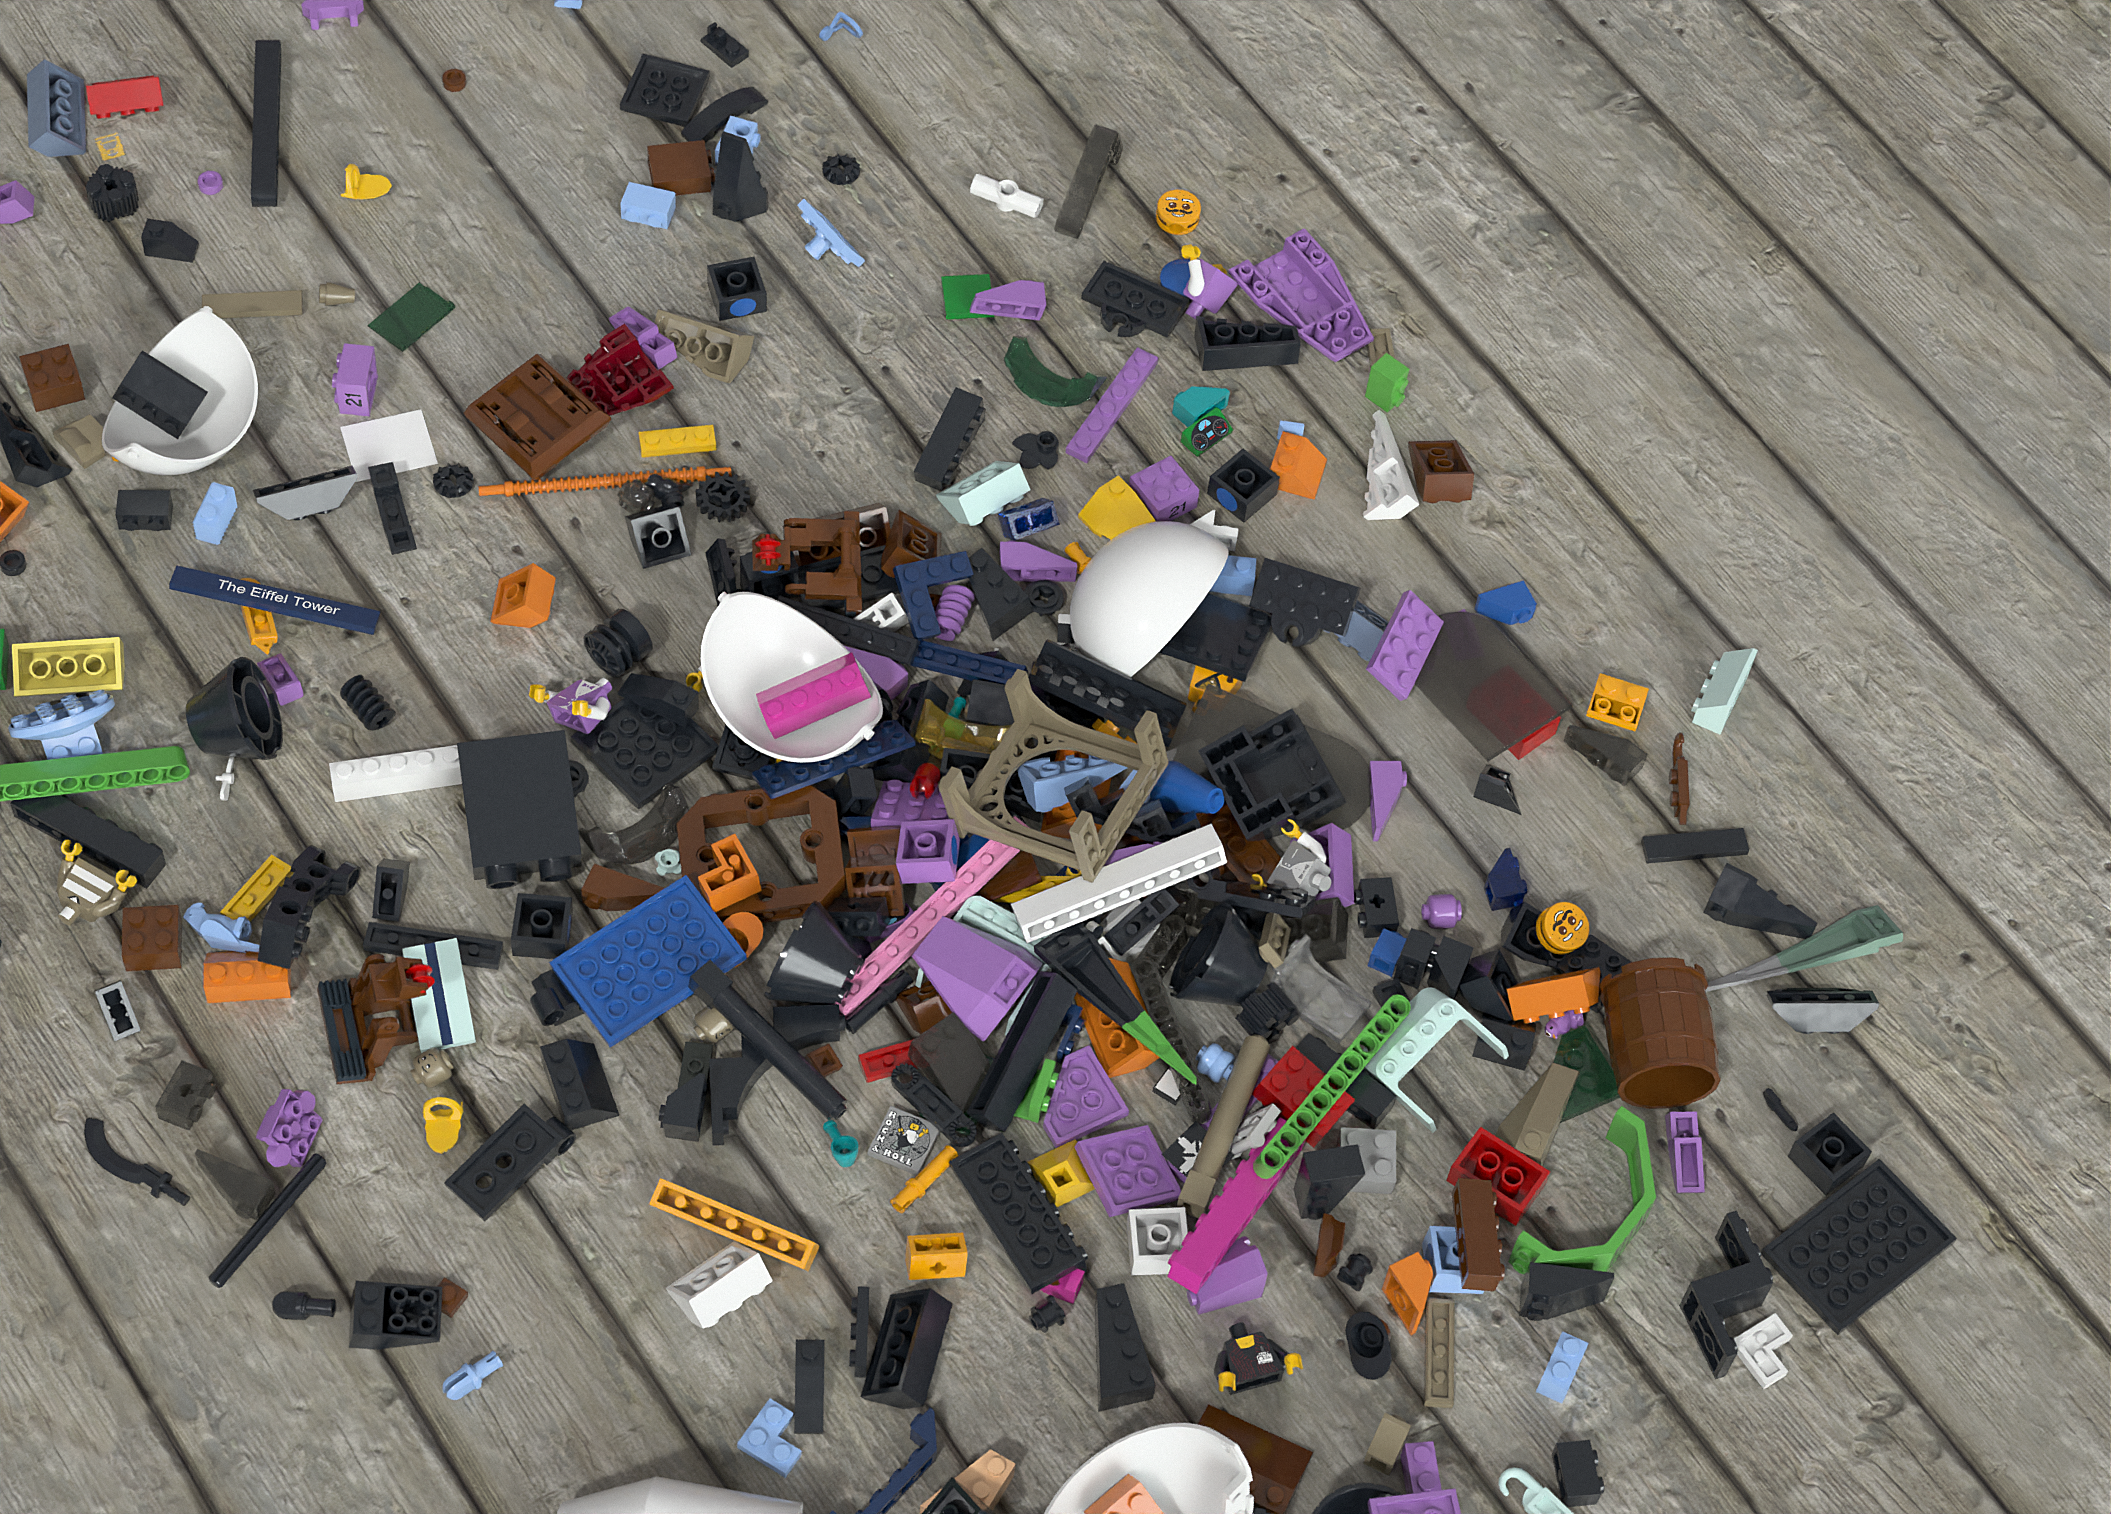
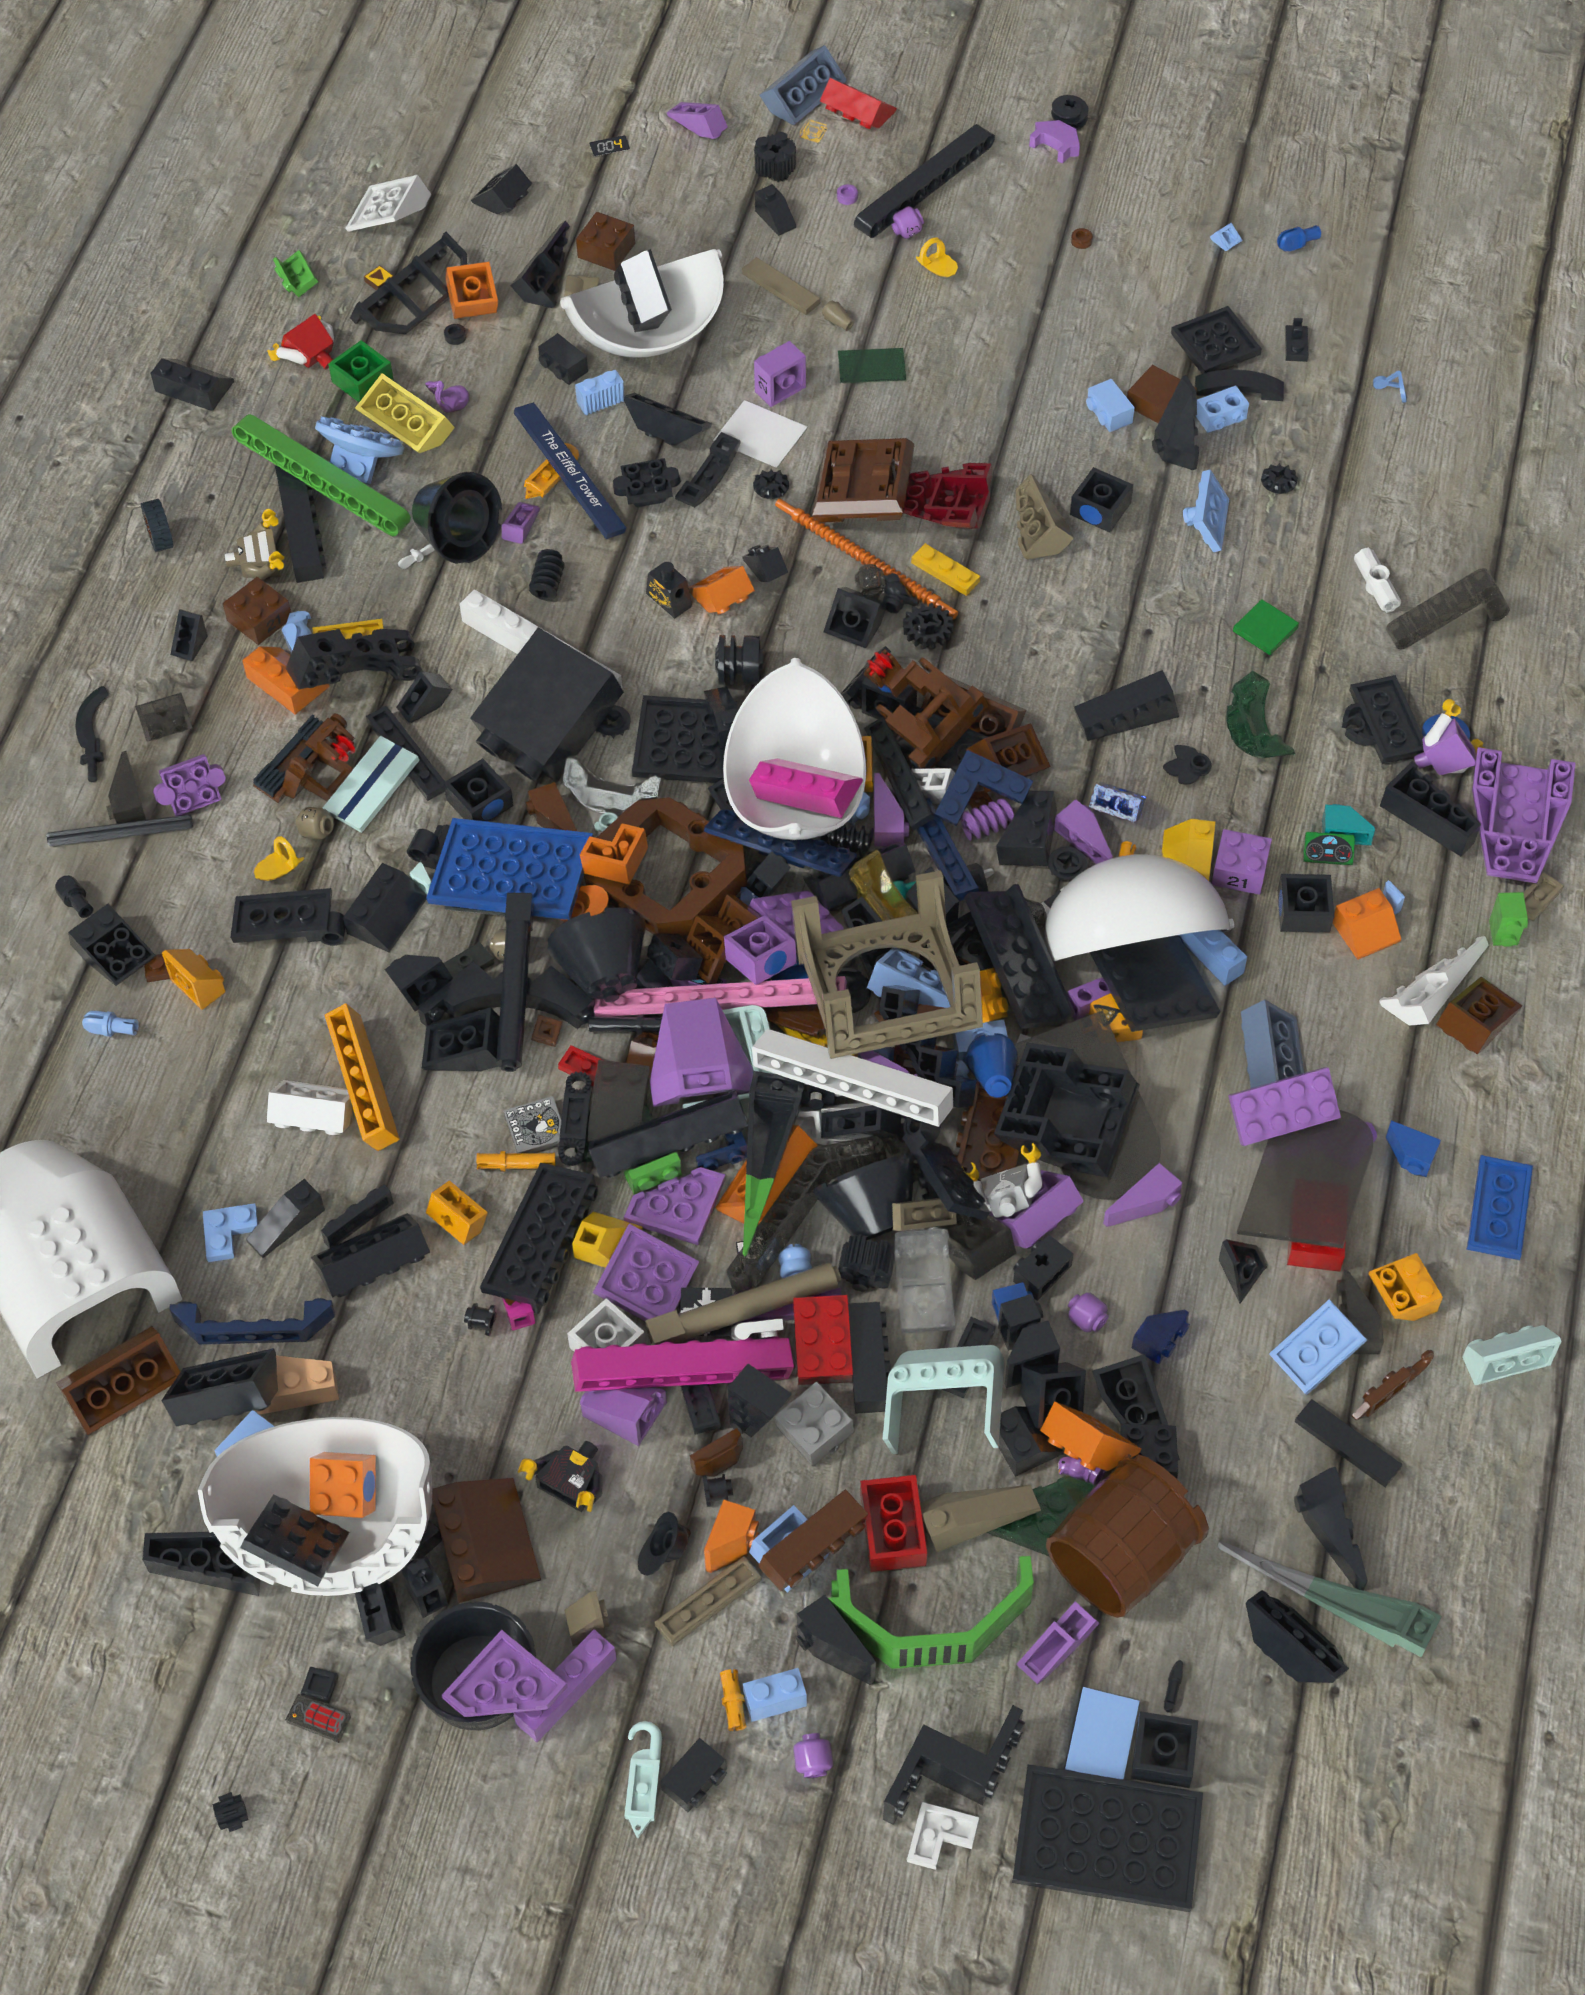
camera: 55 degrees right, 0 degrees up
torso [529,678,612,734] -> none
medium lavender slope [609,306,678,370] -> none
teal bar [823,1120,859,1167] -> none
red piece [910,763,941,799] -> none
light aqua slope [936,461,1030,526] -> none
medium lavender slope [969,280,1046,320] -> none
medium lavender plate [1066,347,1158,463] -> none
black wedge [1094,1283,1156,1412] -> none
light orange head [1156,189,1201,235] -> none
white slope [1190,510,1238,551] -> none
black plate [1249,558,1361,647] -> none
bright green beam [1253,995,1411,1179] -> none
light orange head [1536,902,1589,954] -> none
none -> light orange slope [162,949,225,1010]
none -> light aqua slope [409,862,431,894]
none -> black slope [421,1007,500,1071]
none -> medium lavender piece [425,381,469,413]
none -> black piece [613,458,681,507]
none -> black torso [646,562,692,619]
none -> black plate [680,1384,721,1435]
none -> light orange pin [720,1669,747,1731]
none -> black slope [742,545,789,582]
none -> medium lavender head [793,1733,833,1778]
none -> medium lavender head [891,206,924,239]
none -> light blue tile [1065,1687,1140,1780]
none -> medium lavender leg [1067,978,1111,1022]
none -> light blue tile [1269,1299,1367,1395]
none -> blue tile [1466,1155,1533,1260]

